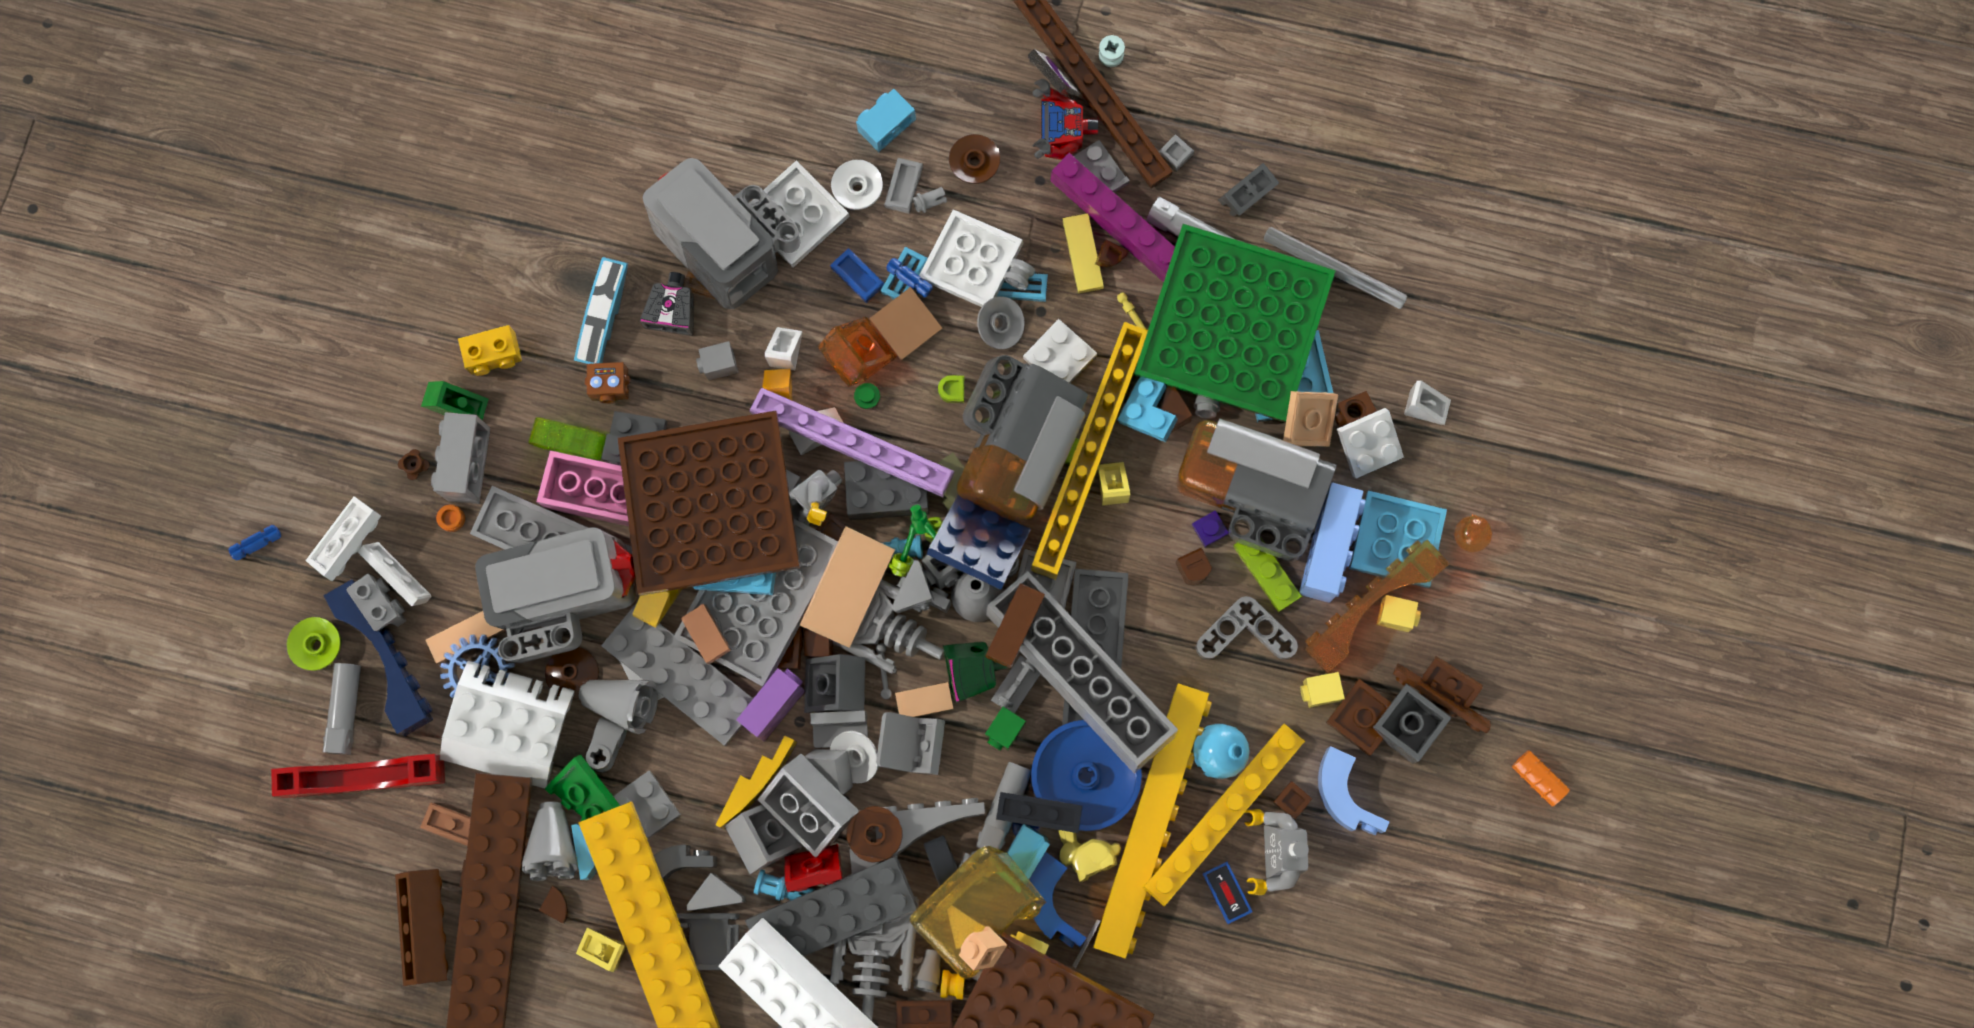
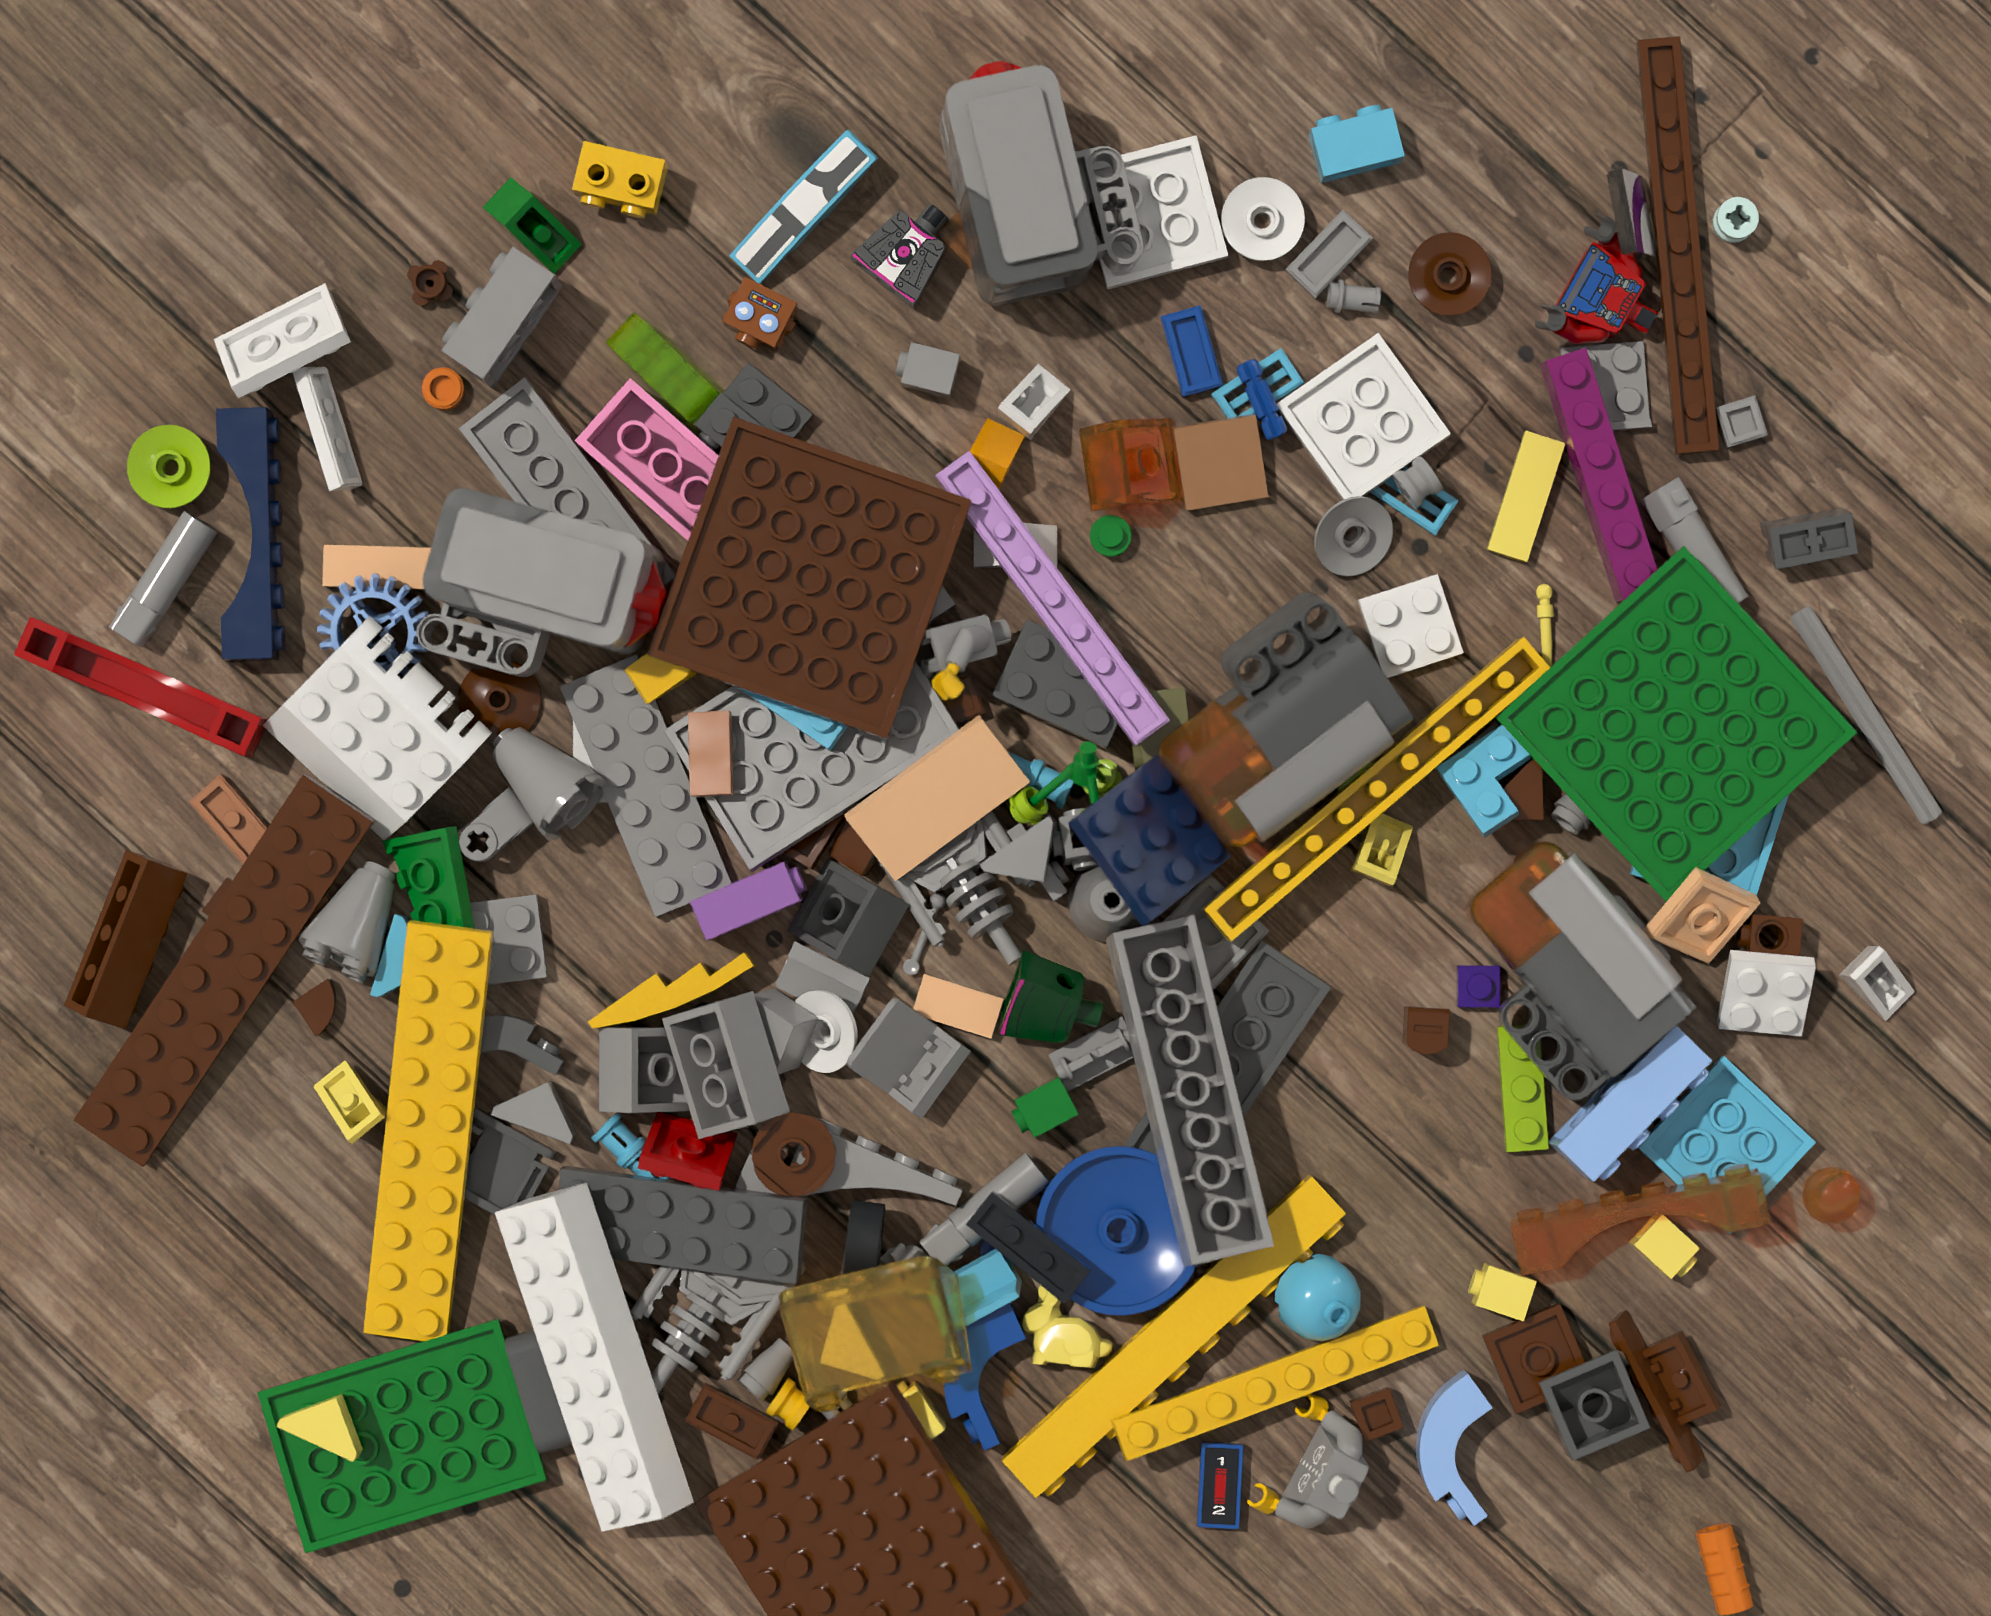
camera: 25 degrees right, 10 degrees up
blue axle [228,525,281,560] -> none
light grey bracket [347,574,407,632] -> none
lime tile [938,375,965,403] -> none
light nougat brick [959,926,1007,971] -> none
reddish brown tile [986,583,1045,668] -> none
white sticker [1073,919,1100,968] -> none
reddish brown tile [1095,239,1129,267] -> none
light grey beam [1196,596,1298,660] -> none

